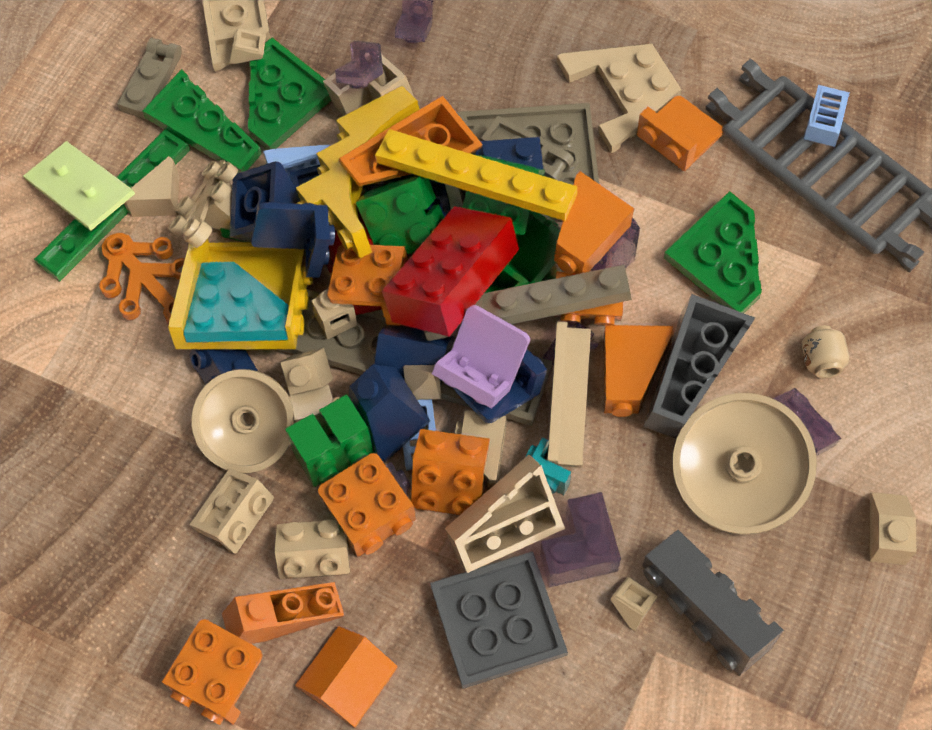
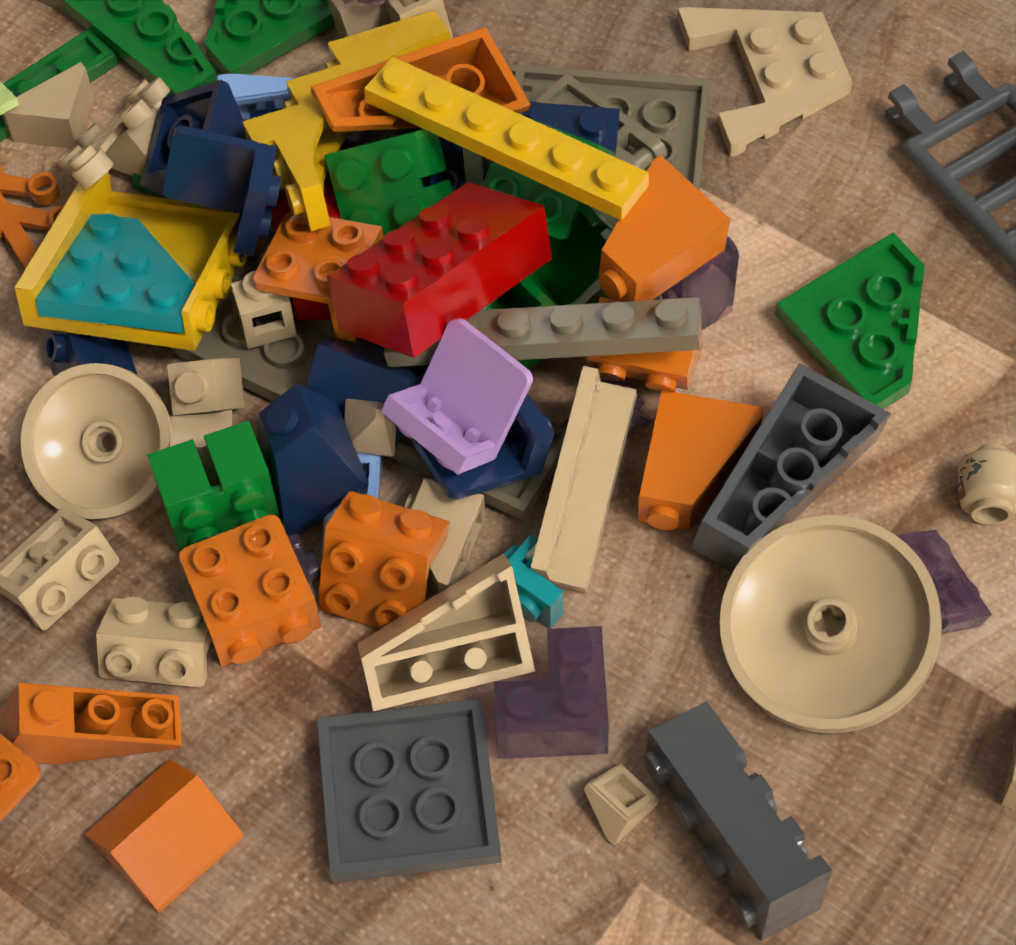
camera: 10 degrees right, 5 degrees down
orange bracket [637,96,723,172] -> none

